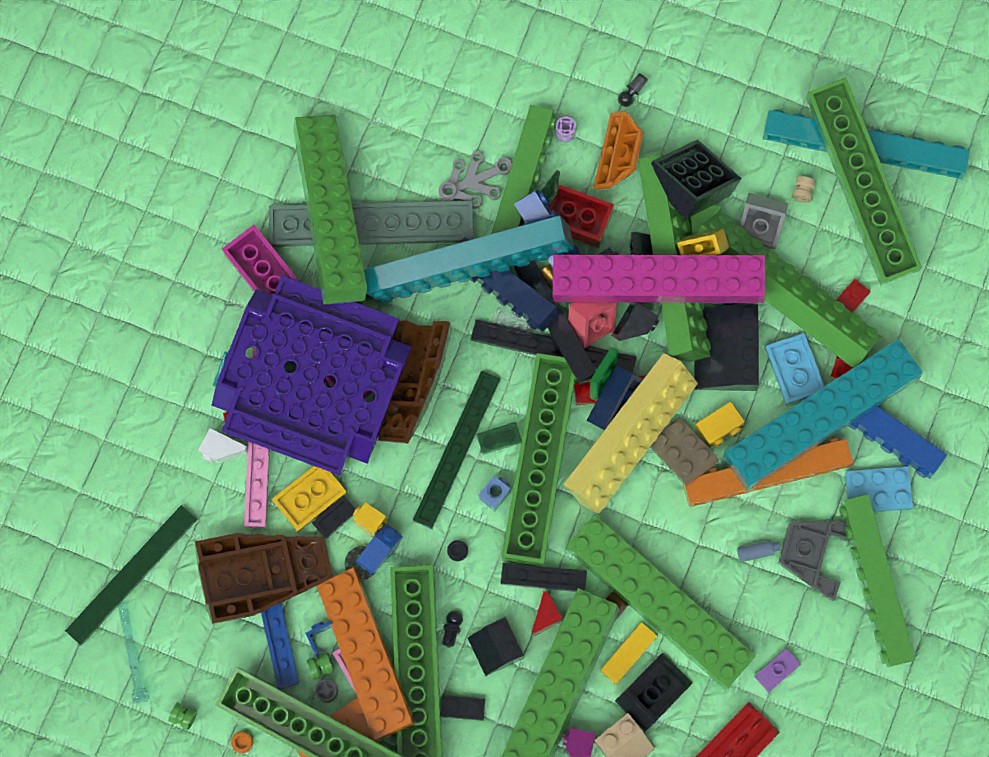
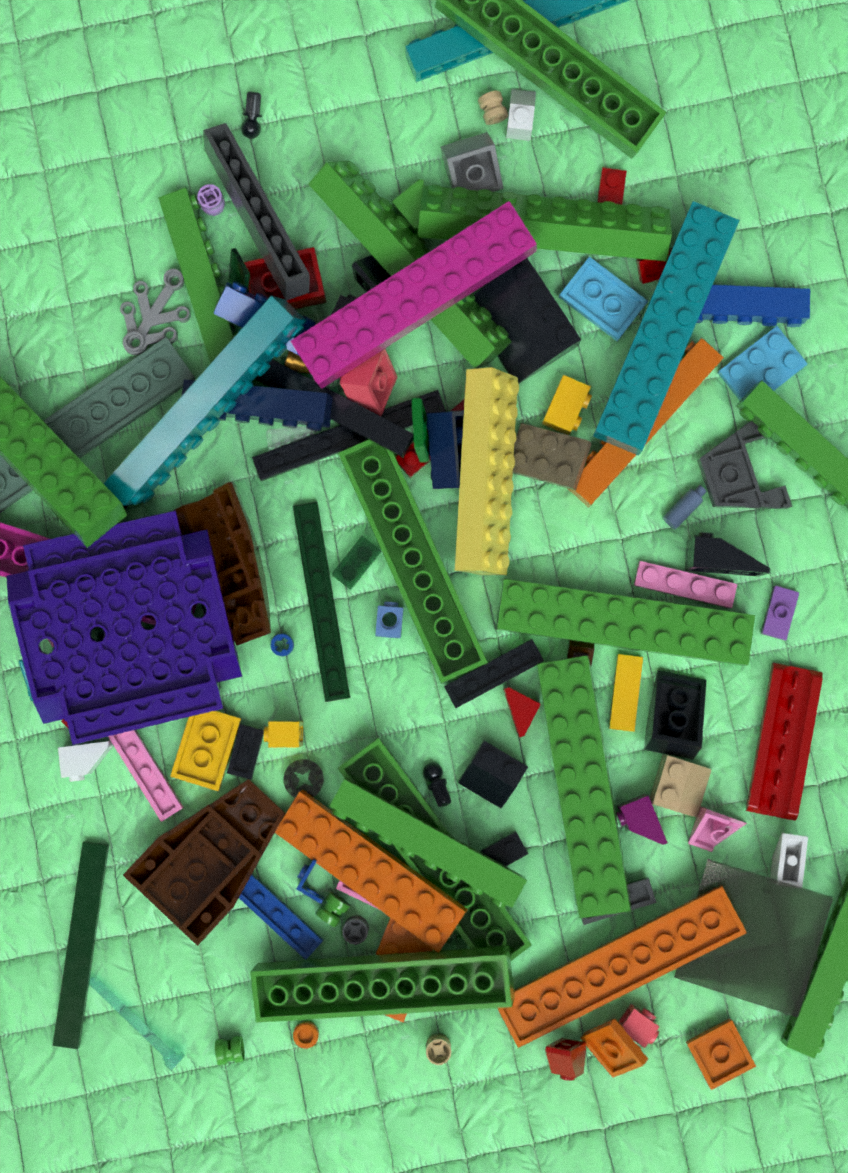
camera: 35 degrees left, 10 degrees up
blue slope [356,524,403,575] -> none
black plate [447,540,468,562] -> none
orange wedge [593,111,644,190] -> none
black slope [611,302,659,341] -> none
black slope [651,140,742,219] -> none
yellow brick [677,228,729,255] -> none
none -> dark grey brick [203,123,310,301]
none -> blue bush [270,634,294,656]
none -> bright green brick [329,778,527,908]
none -> white slope [506,89,536,141]
none -> bright pink plate [633,561,737,609]
none -> black slope [685,533,770,577]

